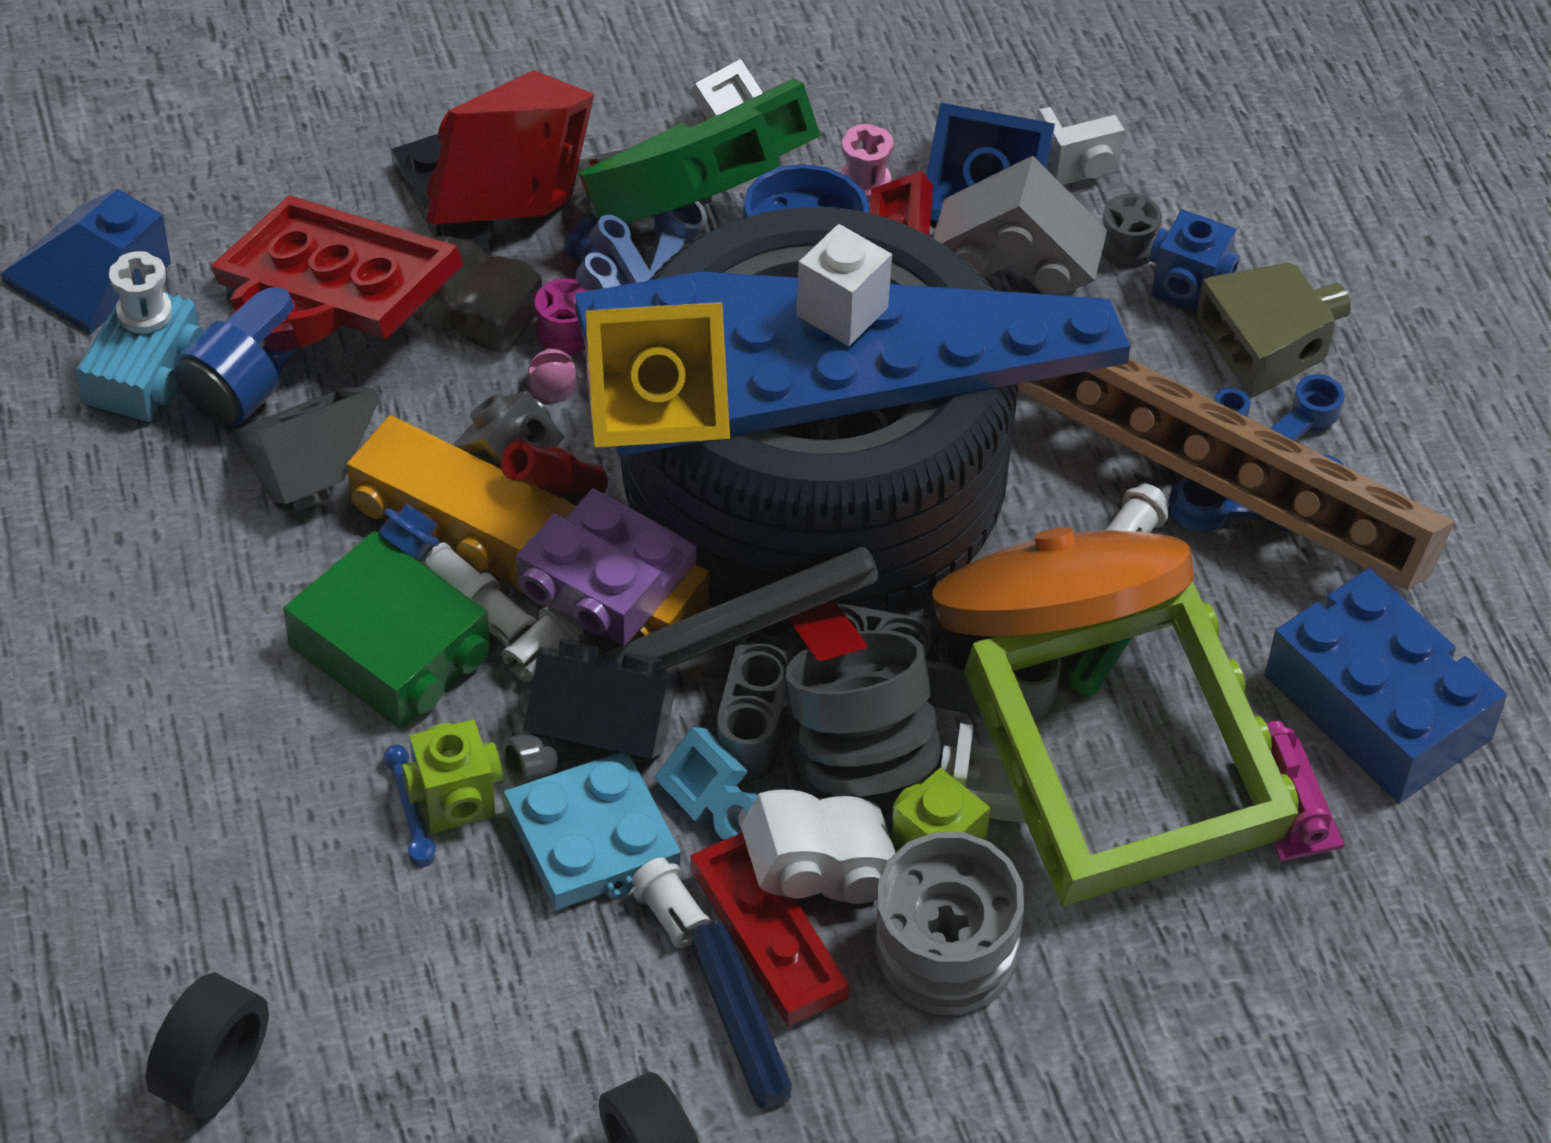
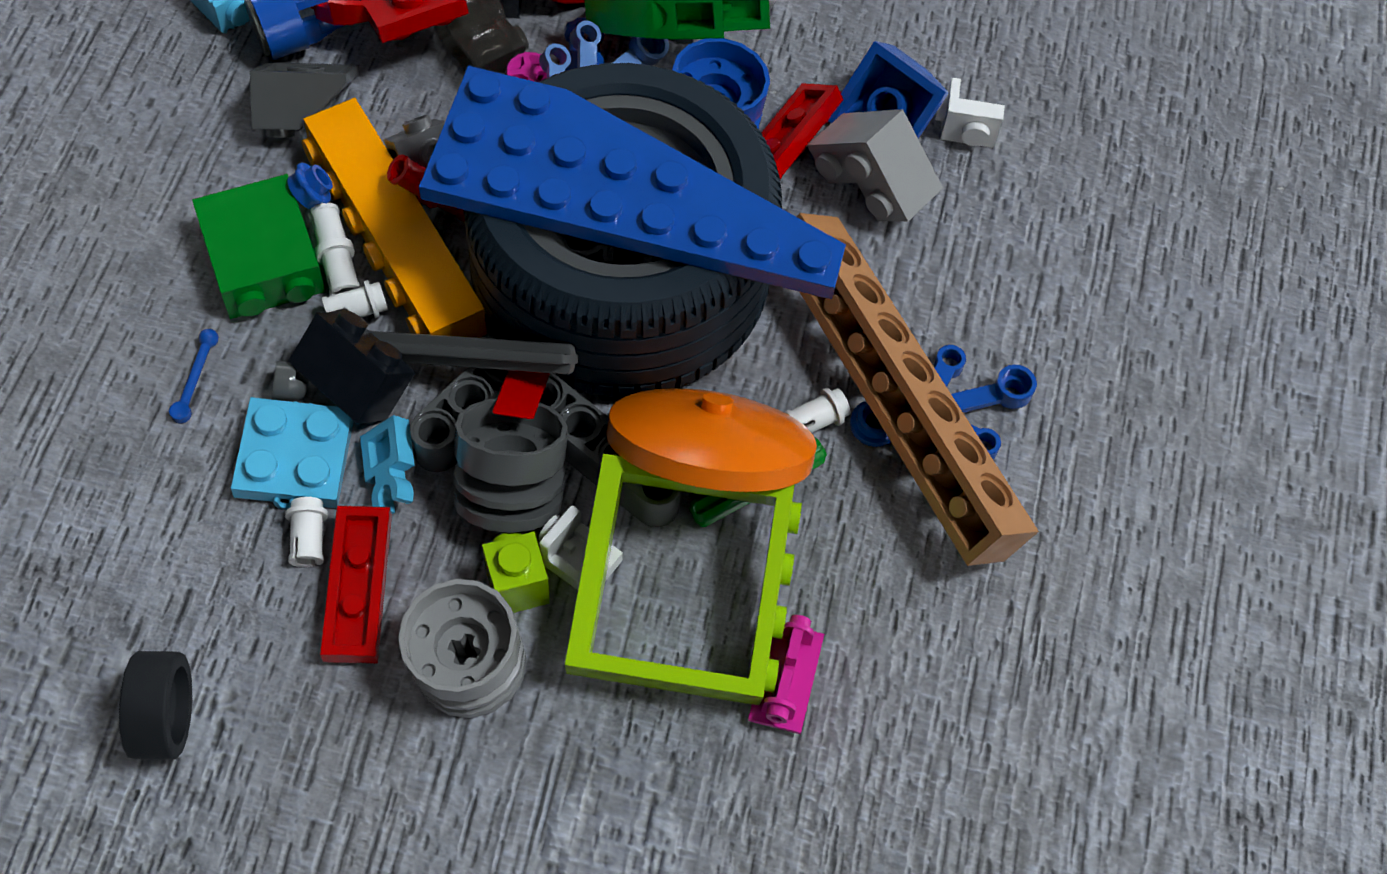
camera: 25 degrees right, 10 degrees up
lime brick [401,719,503,834] -> none
medium lavender plate [516,488,699,646] -> none
yellow slope [585,302,730,447] -> none
dark blue axle [692,921,792,1109] -> none
white brick [741,790,895,904] -> none
white brick [796,224,892,346] -> none
bright pink bush [841,124,894,201] -> none
dark grey wheel [1102,193,1162,268] -> none
blue brick [1149,209,1240,312] -> none
olive torso [1196,263,1351,398] -> none
blue piece [1264,568,1508,804] -> none

